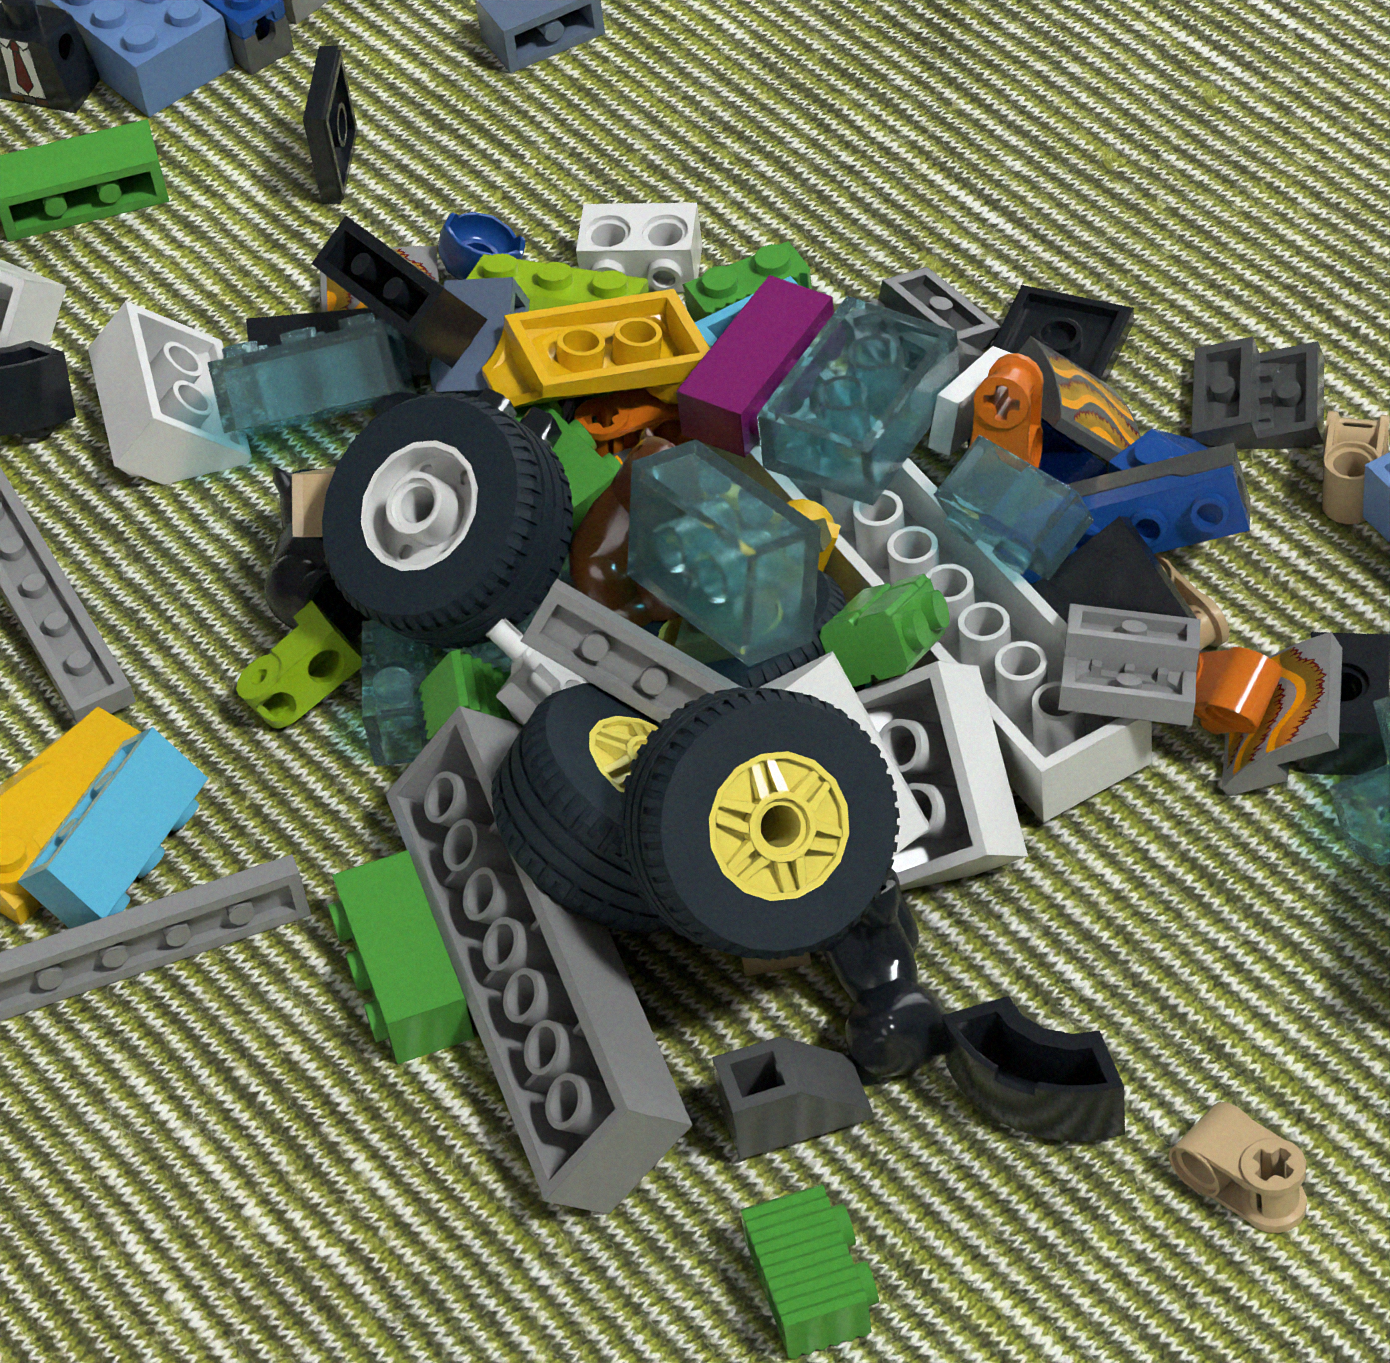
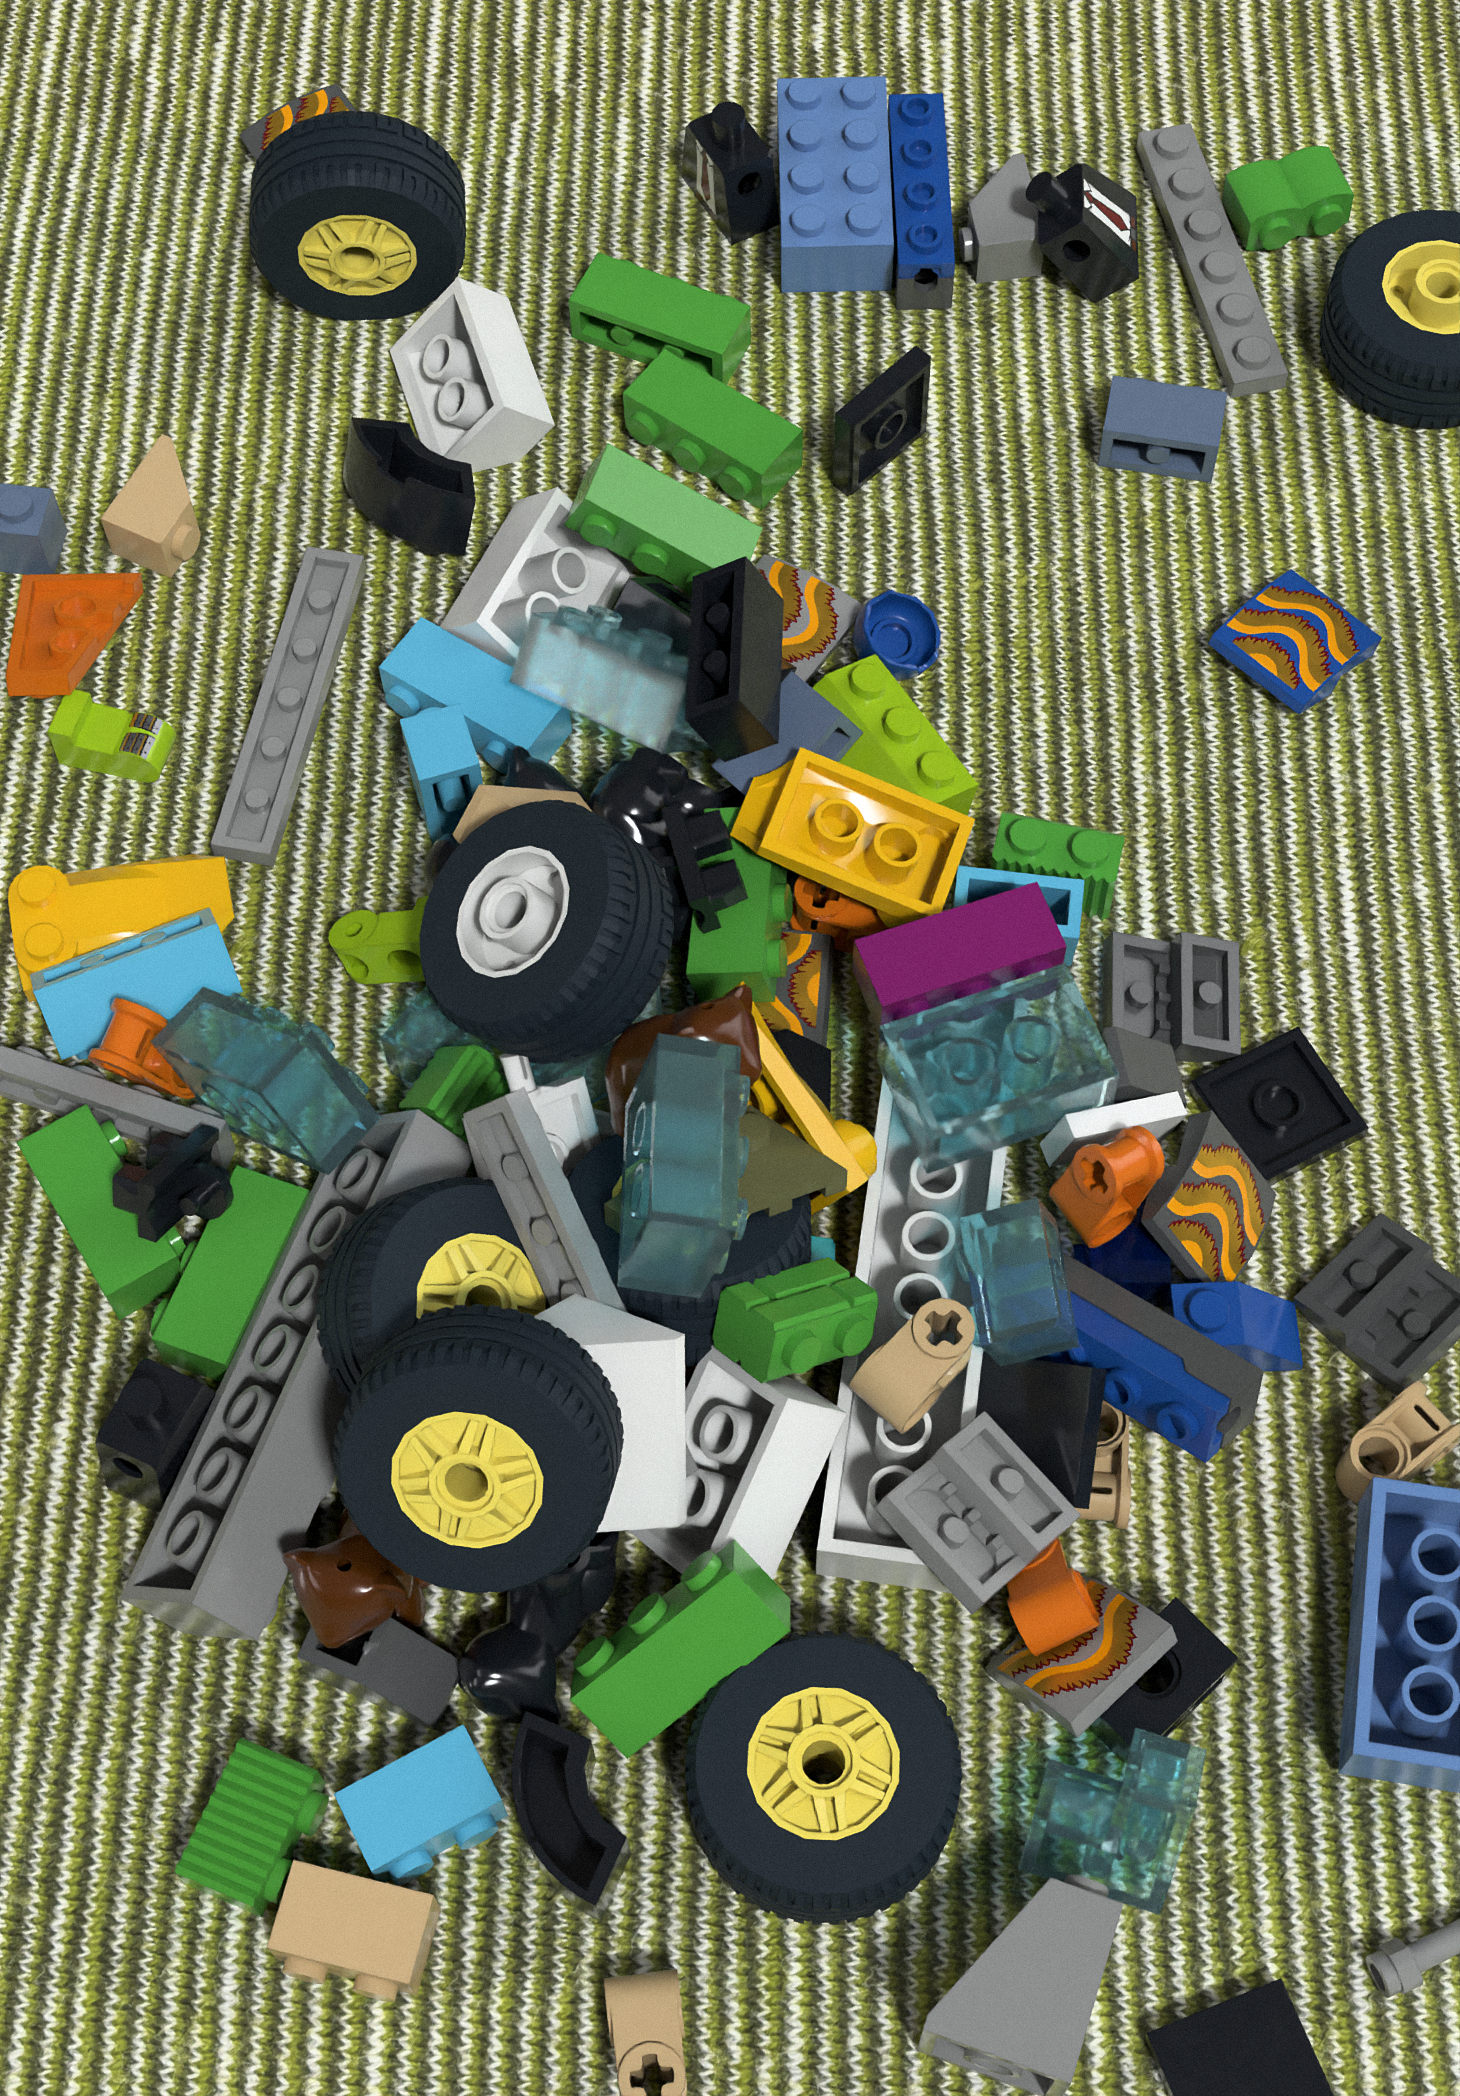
camera: 35 degrees right, 15 degrees up
white brick [576,203,702,292] -> none
none -> bright green brick [16,1104,187,1320]
none -> orange piece [87,998,212,1099]
none -> black torso [95,1358,216,1513]
none -> black hips [112,1124,234,1243]
none -> clear light blue brick [151,987,381,1175]
none -> tan brick [267,1860,441,2002]
none -> reddish brown animal [283,1507,431,1648]
none -> medium azure brick [334,1724,508,1885]
none -> medium azure brick [379,617,572,774]
none -> medium azure brick [400,703,483,844]
none -> bright green brick [564,443,763,598]
none -> bright green brick [570,1539,791,1759]
none -> bright green brick [623,349,803,510]
none -> black wheel [685,1631,962,1925]
none -> tan piece [849,1298,975,1434]
none -> slope [1208,569,1382,715]

